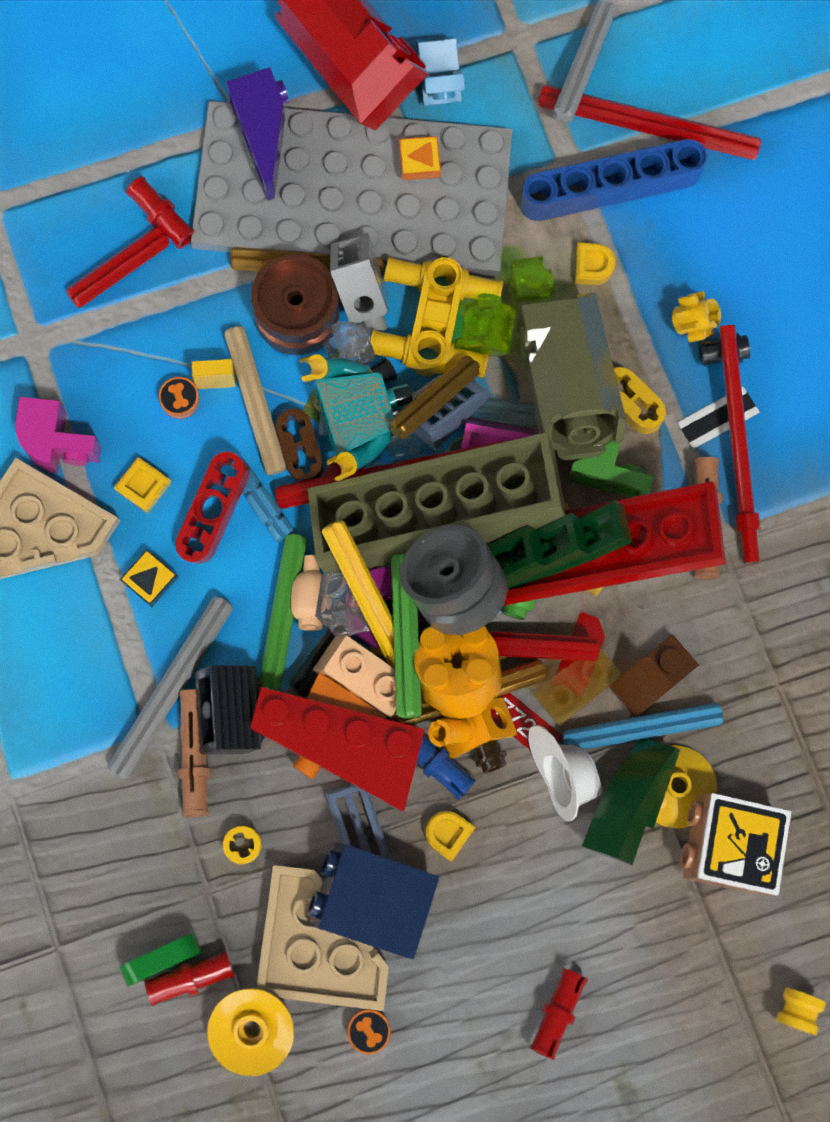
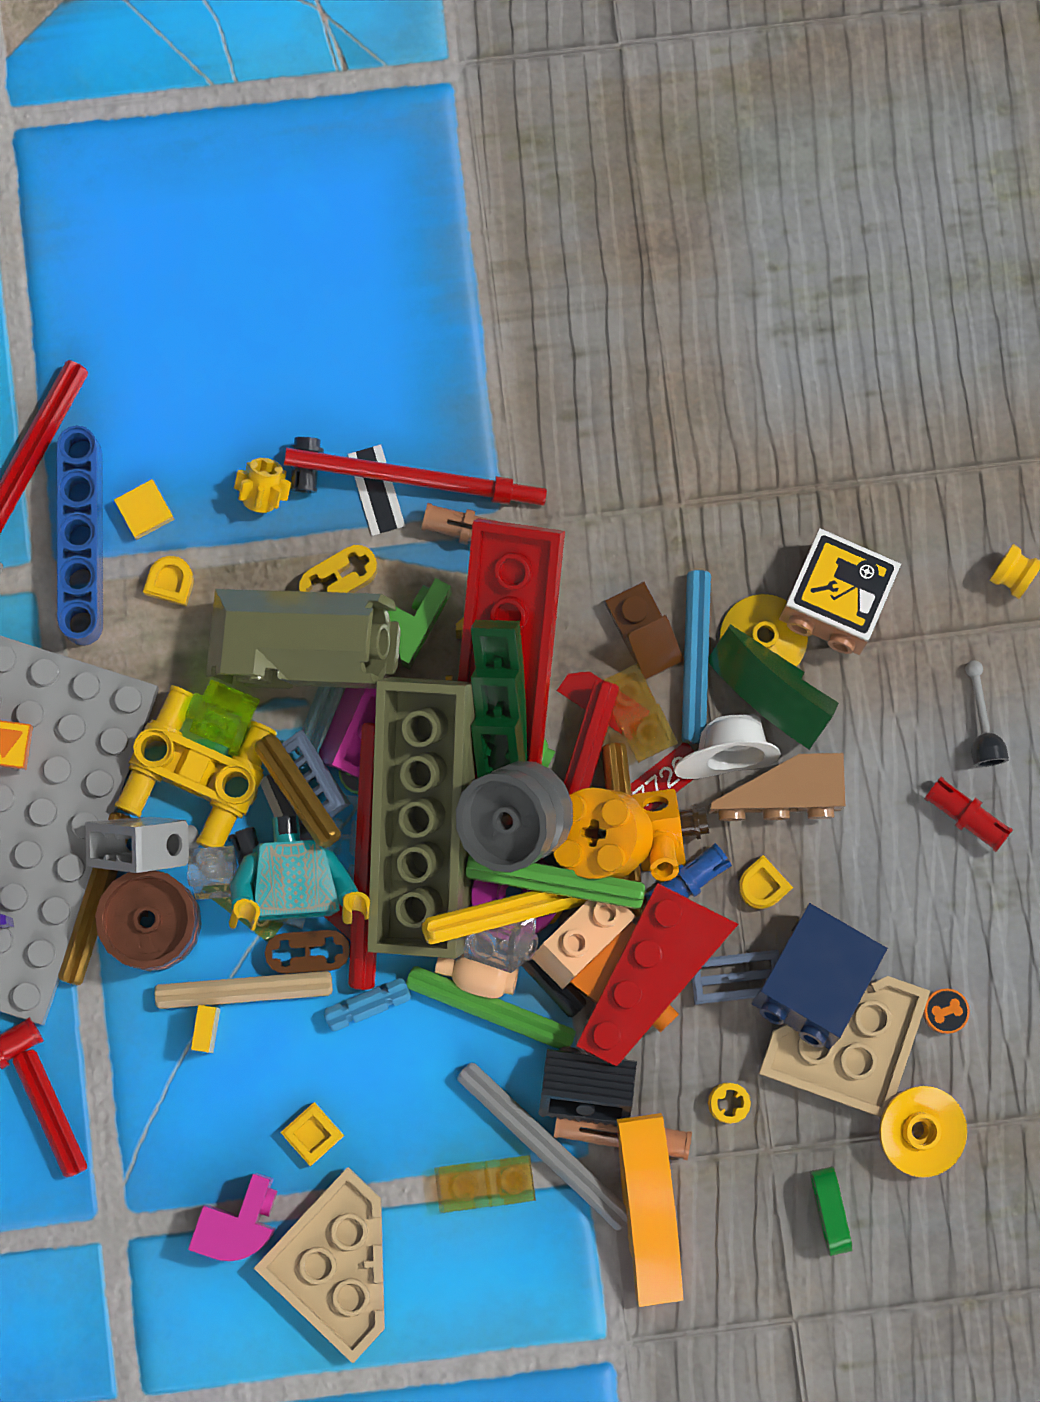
camera: 75 degrees left, 5 degrees up
tile [120,549,179,608] -> none
red pin [144,951,234,1006] -> none
tile [159,377,200,419] -> none
red beam [176,452,250,564] -> none
clear neon green brick [508,256,554,314] -> none
none -> yellow tile [114,479,175,540]
none -> clear yellow slope [434,1155,536,1213]
none -> light orange slope [617,1113,683,1307]
none -> medium nougat slope [708,753,846,821]
none -> hinge [965,660,1009,767]

